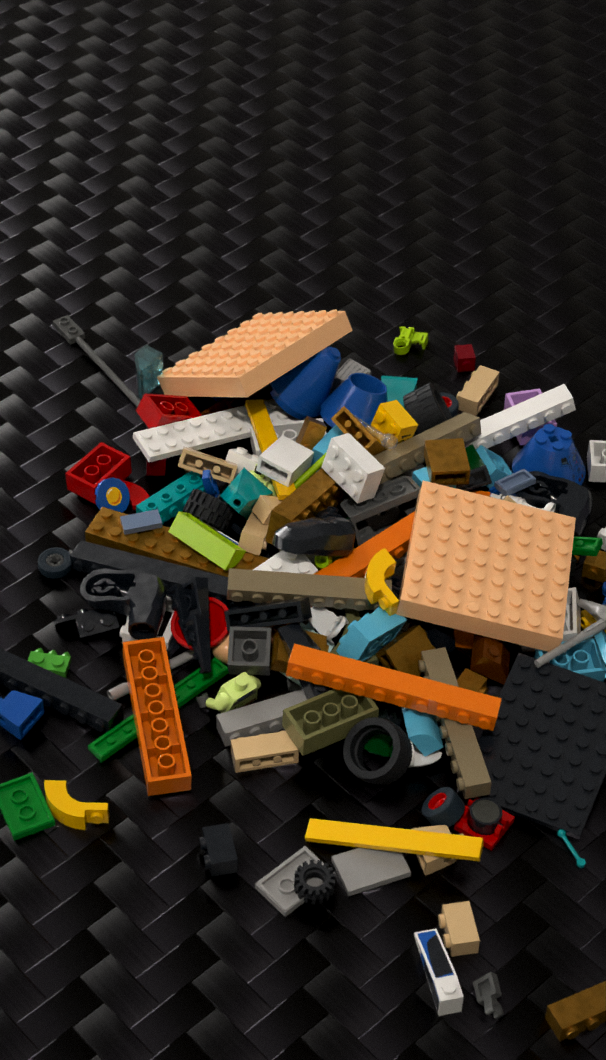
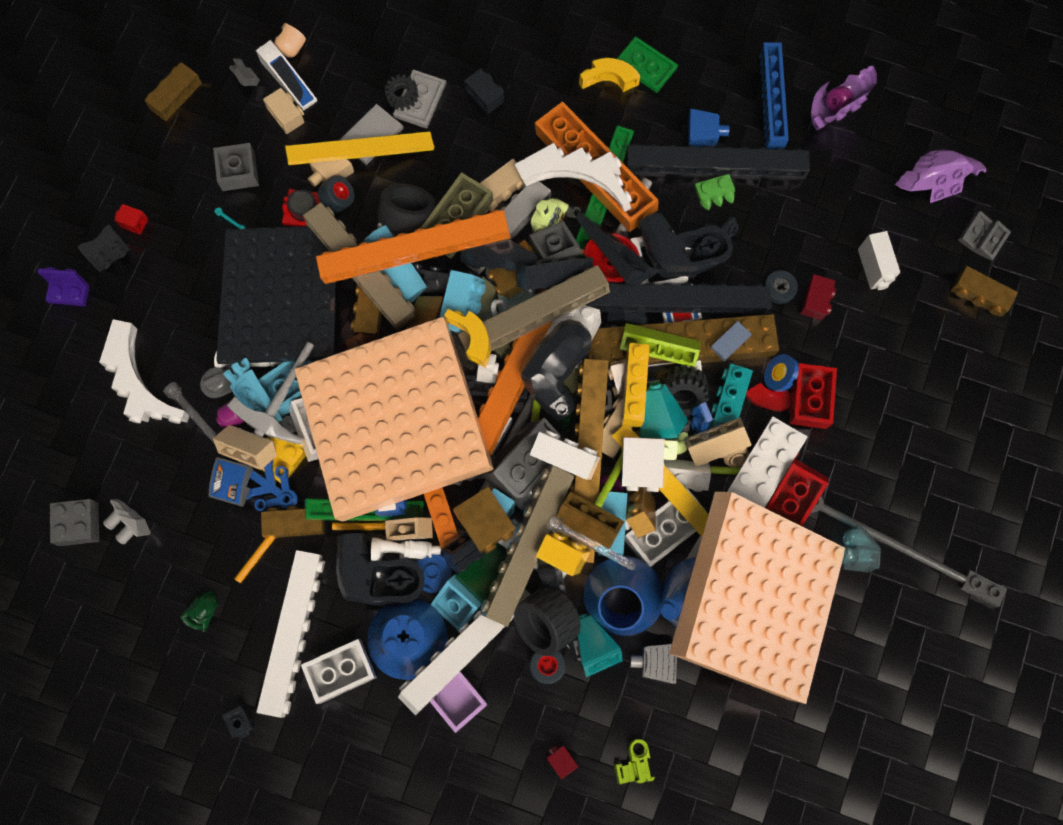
camera: 150 degrees right, 30 degrees up
tan brick [456,365,499,416] -> none
sand blue tile [494,469,536,497] -> none
none -> dark grey brick [213,143,259,191]
none -> light nougat helmet [274,23,306,58]
none -> white arch [515,143,632,212]
none -> yellow brick [621,343,649,427]
none -> dark red brick [800,274,836,320]

